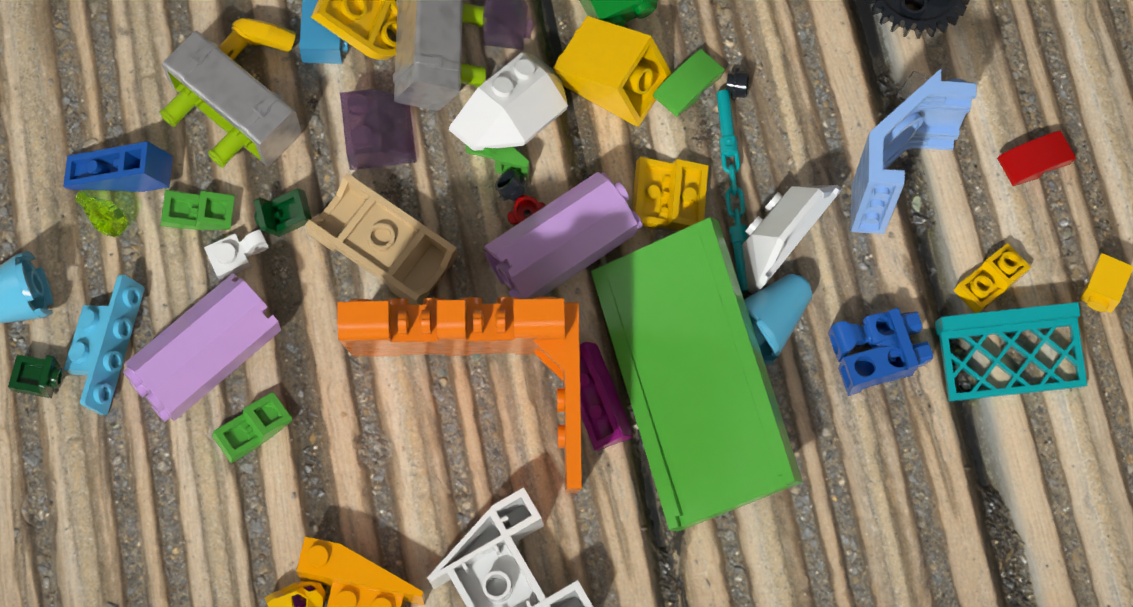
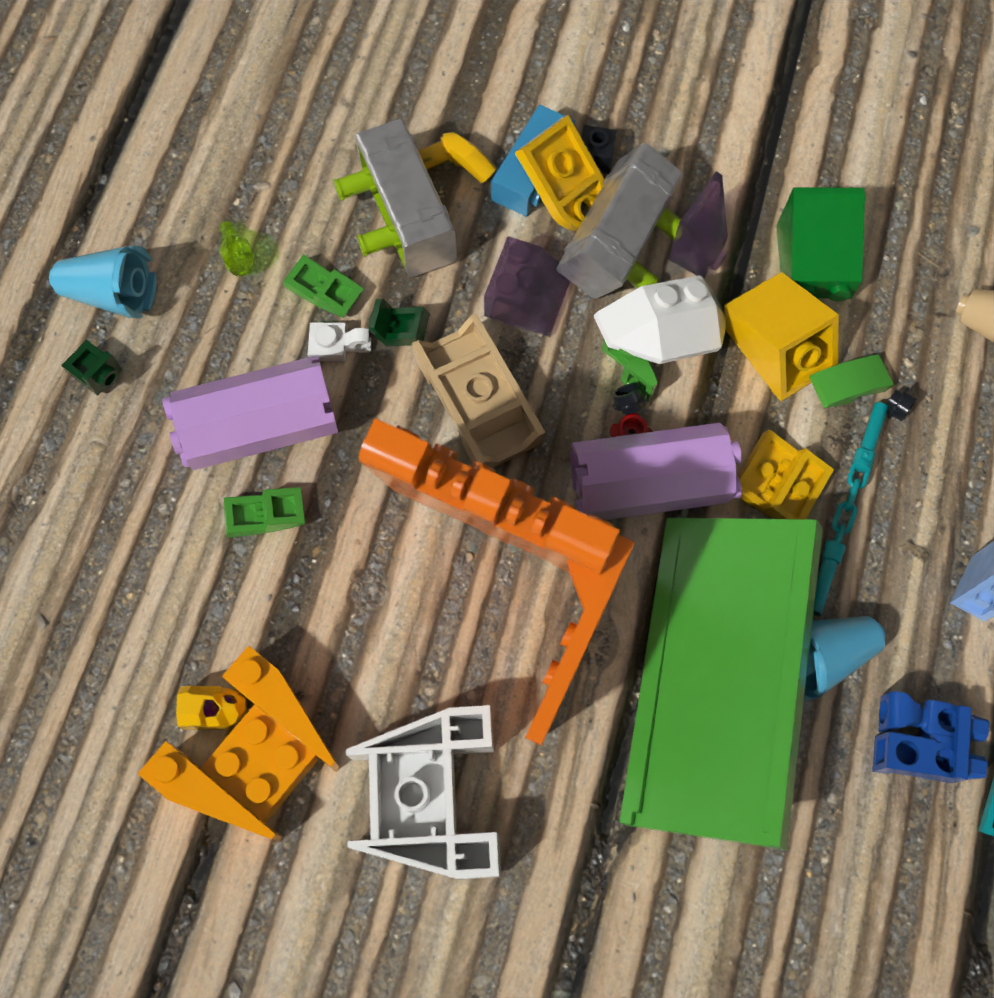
camera: 25 degrees right, 0 degrees up
blue slope [63,141,173,192] -> none
medium azure bracket [64,275,145,415] -> none
magenta slope [579,341,634,451] -> none
white wedge [742,185,842,295] -> none

